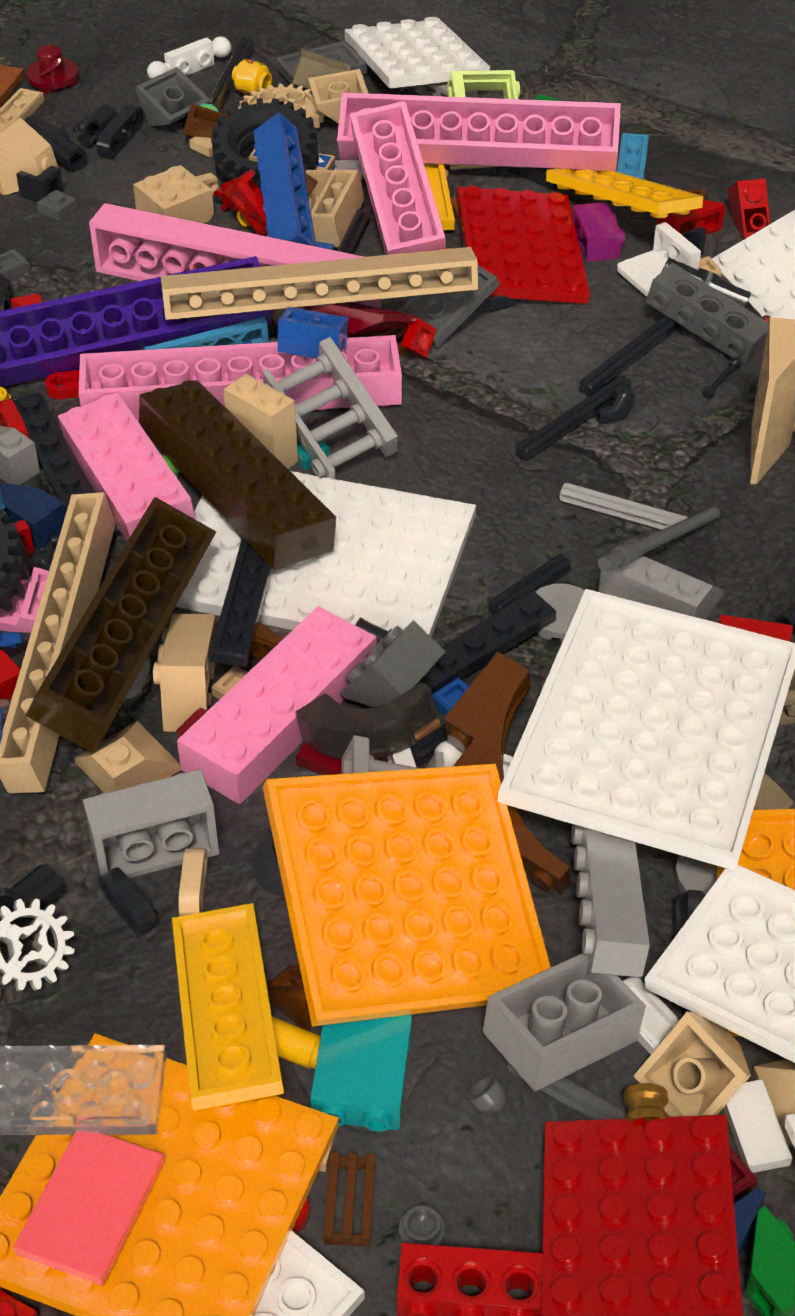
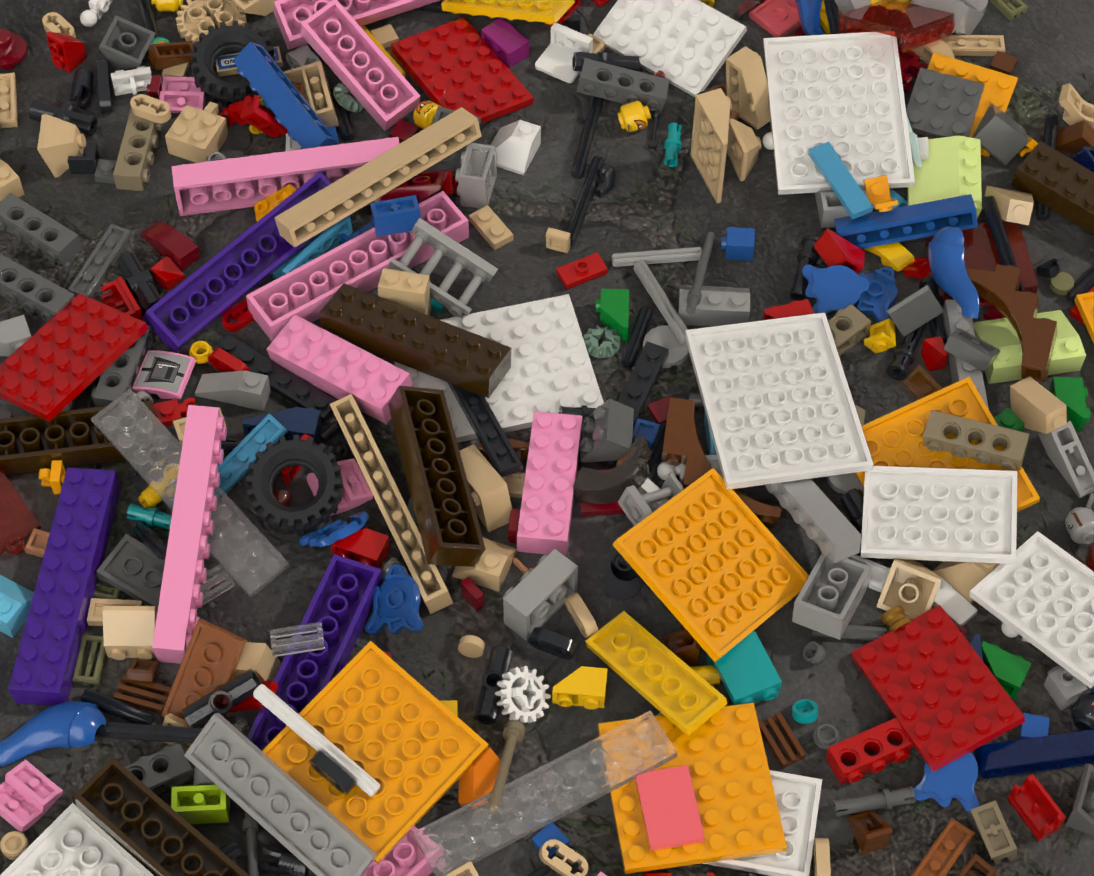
camera: 30 degrees left, 10 degrees up
none -> tan beam [42,12,76,38]
none -> red slope [46,32,87,73]
none -> white hips [111,66,152,96]
none -> dark tan brick [113,109,163,191]
none -> tan beam [130,94,171,123]
none -> dark red slope [140,221,201,270]
none -> dark red plate [146,75,163,99]
none -> bright pink slope [159,76,206,113]
none -> sand green gear [333,83,364,112]
none -> tan tile [371,24,399,48]
none -> light grey piece [455,143,497,209]
none -> tan tile [458,635,485,658]
none -> dark red tile [461,577,484,611]
none -> tan plate [469,205,513,250]
none -> white slope [491,120,541,175]
none -> tan tile [546,227,570,253]
none -> yellow slope [552,666,607,710]
none -> red plate [556,252,608,290]
none -> sand green gear [583,325,620,358]
none -> green slope [596,289,629,341]
none -> yellow head [617,101,651,133]
none -> light grey axle [633,260,688,345]
none -> teal pin [664,123,682,167]
none -> blue brick [721,227,755,261]
none -> teal tile [792,699,819,724]

